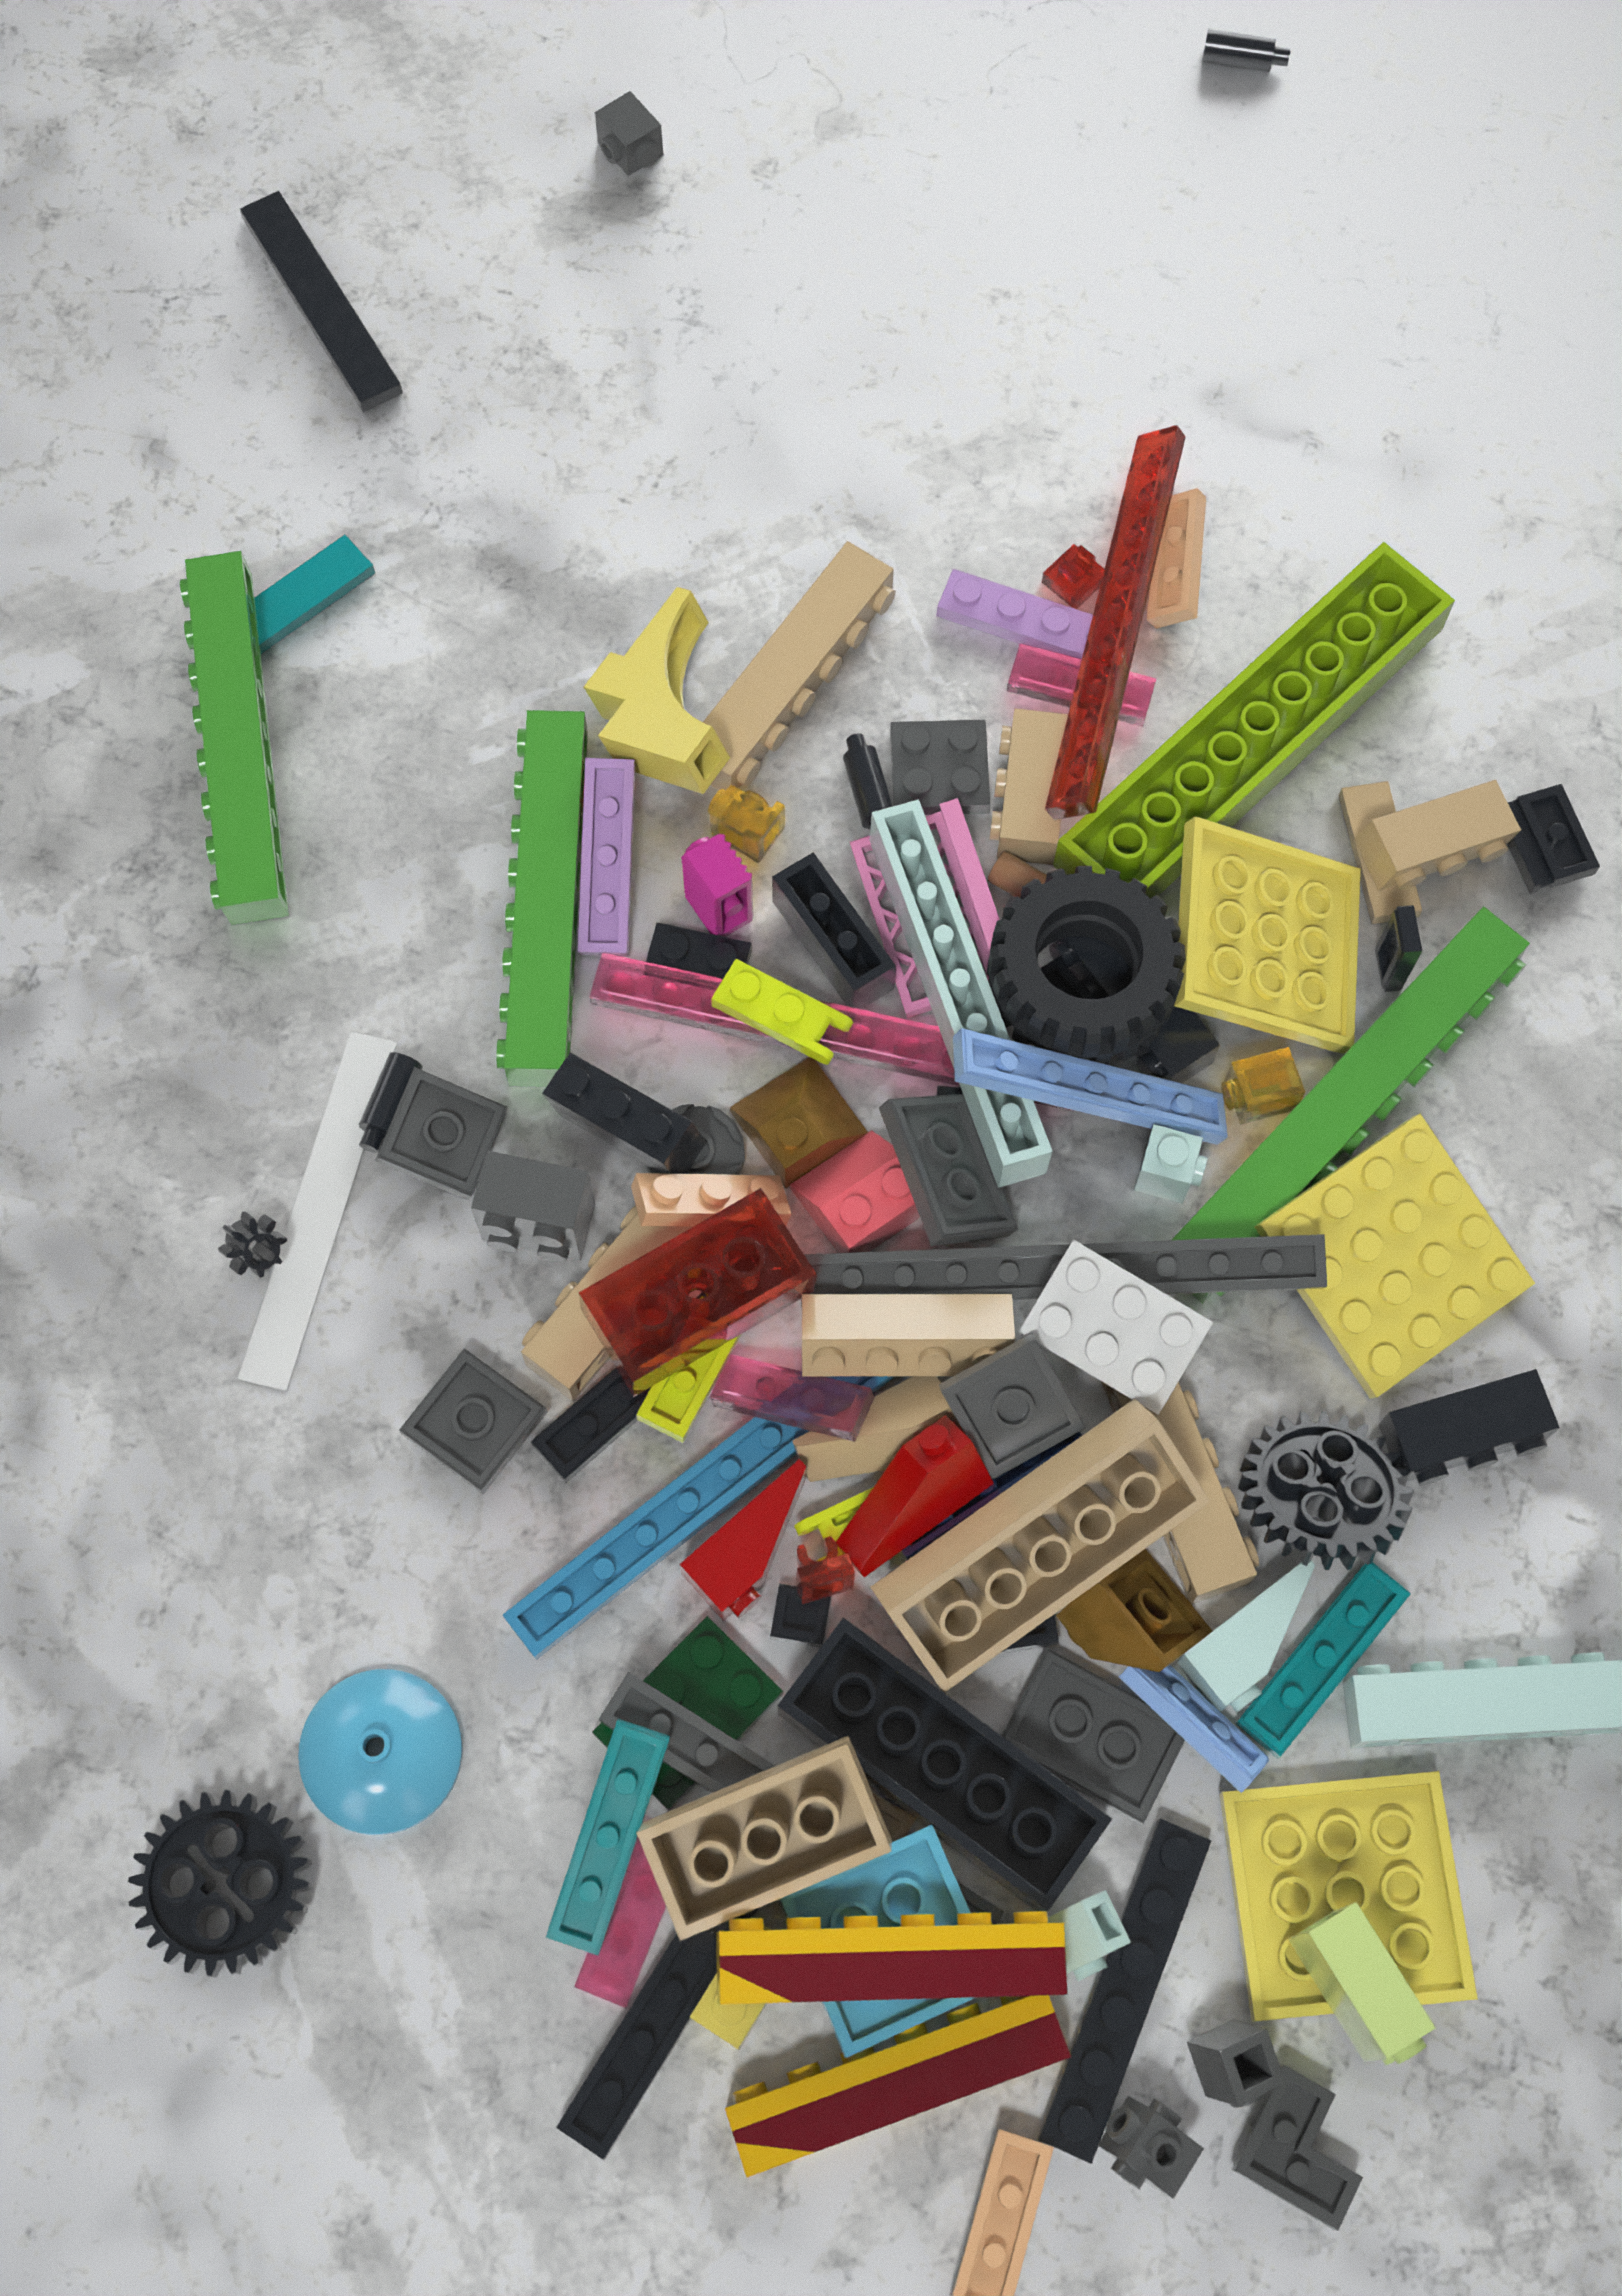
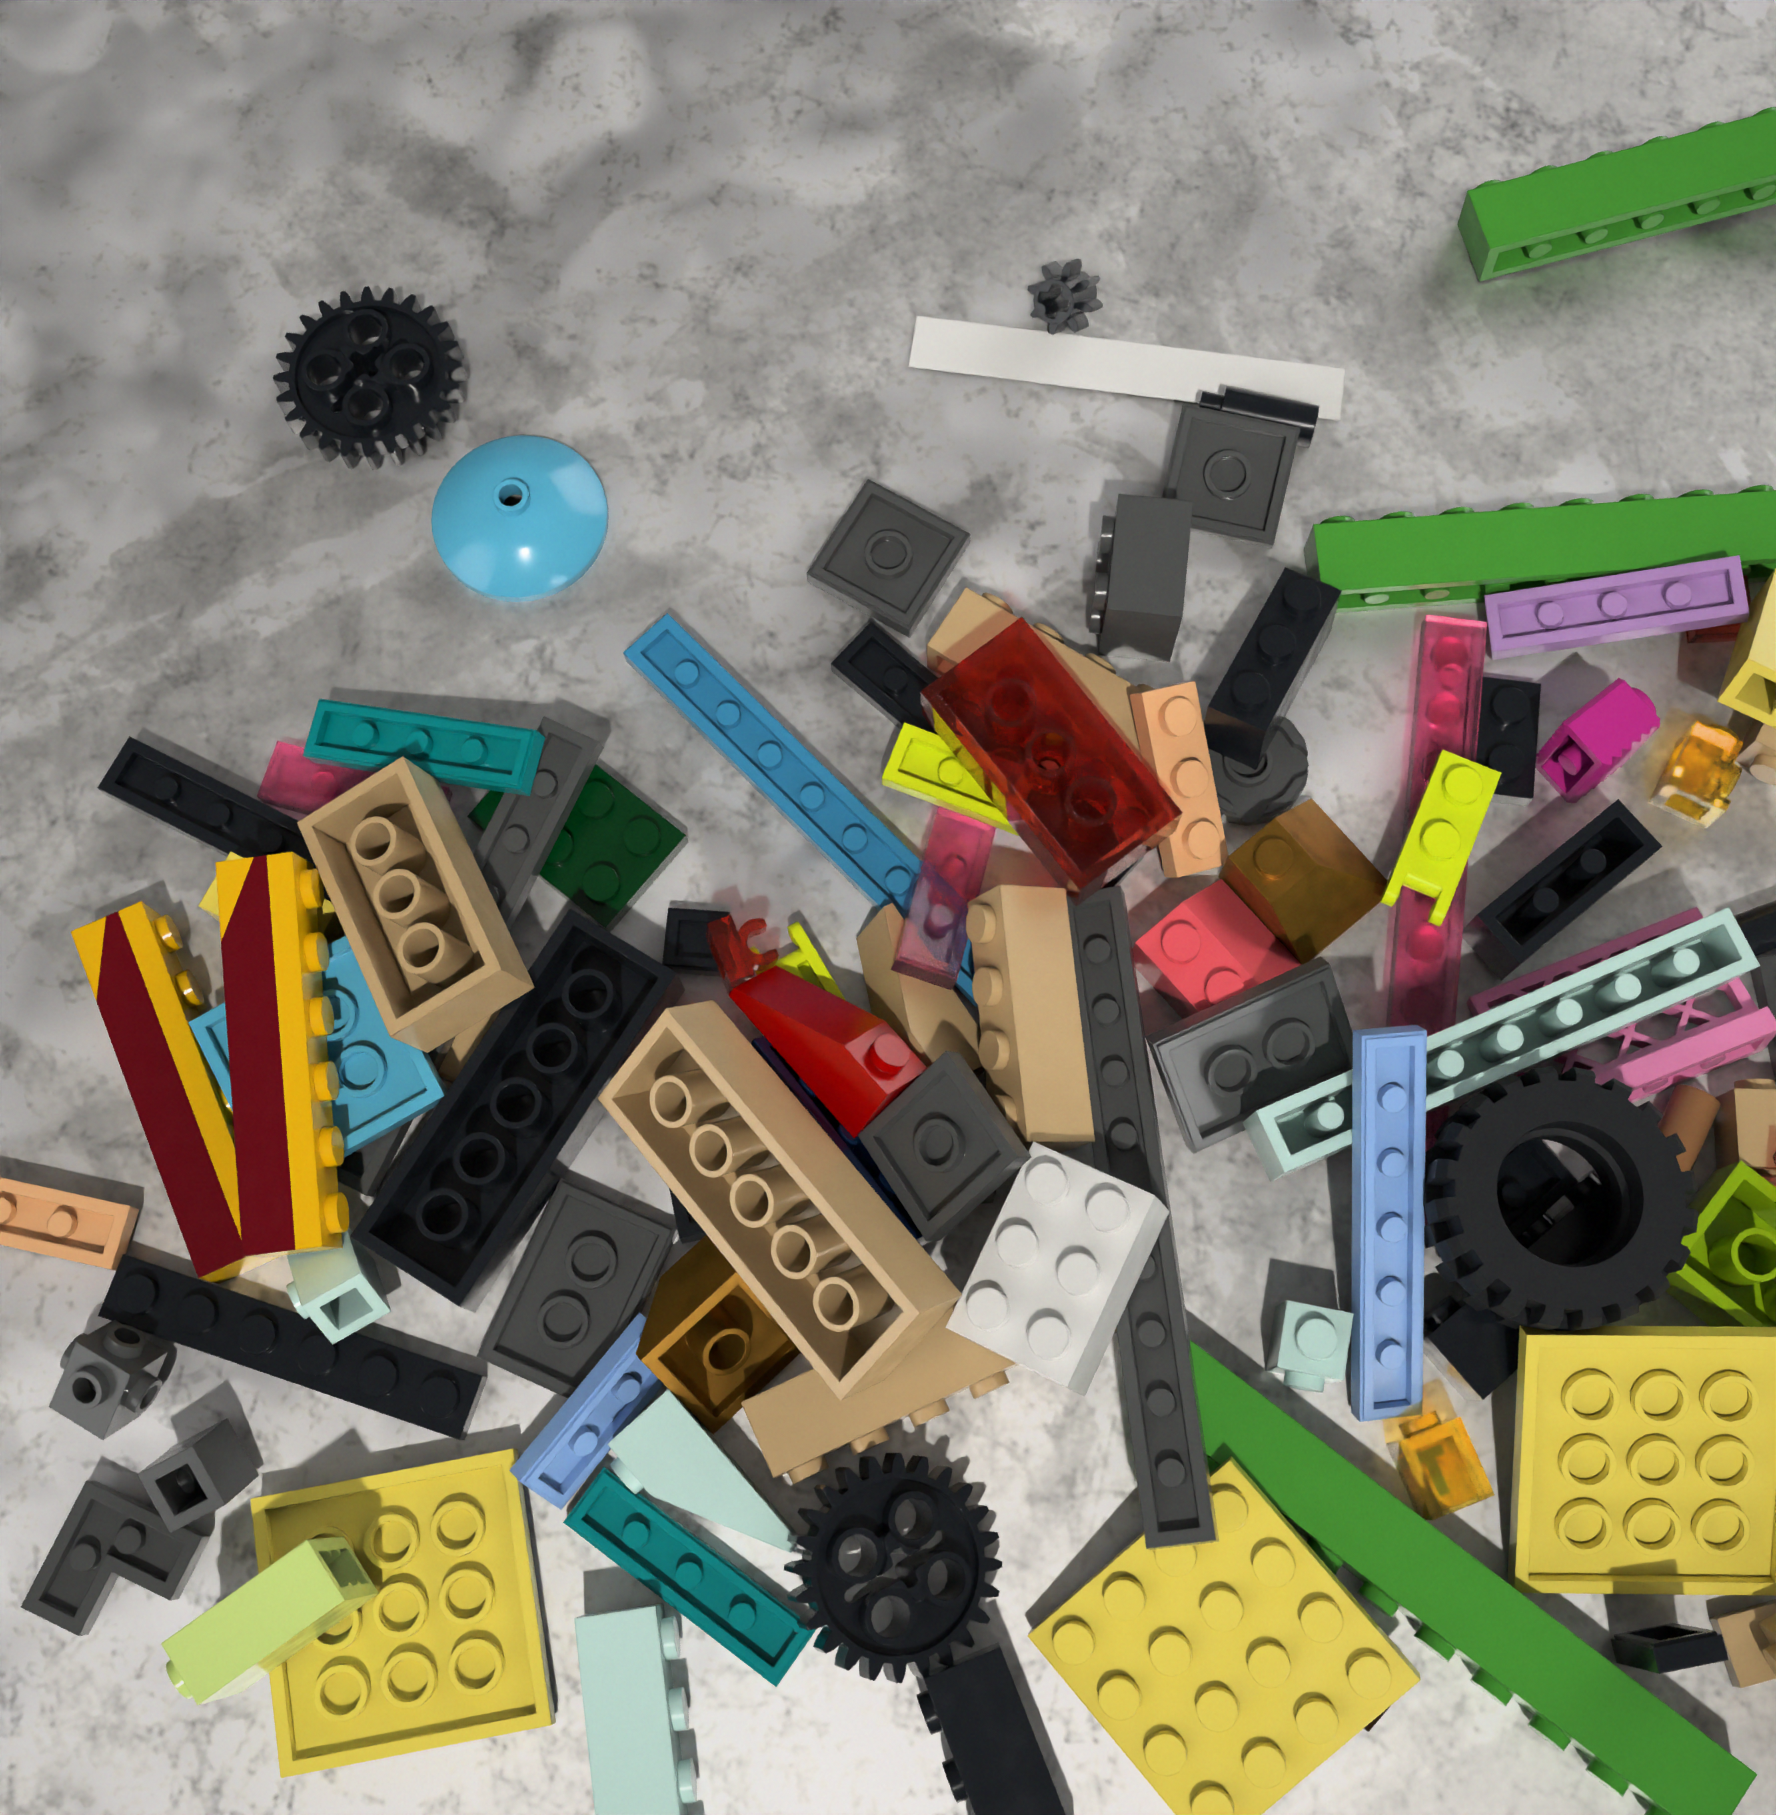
camera: 90 degrees right, 5 degrees up
red slope [679,1459,807,1622] -> none

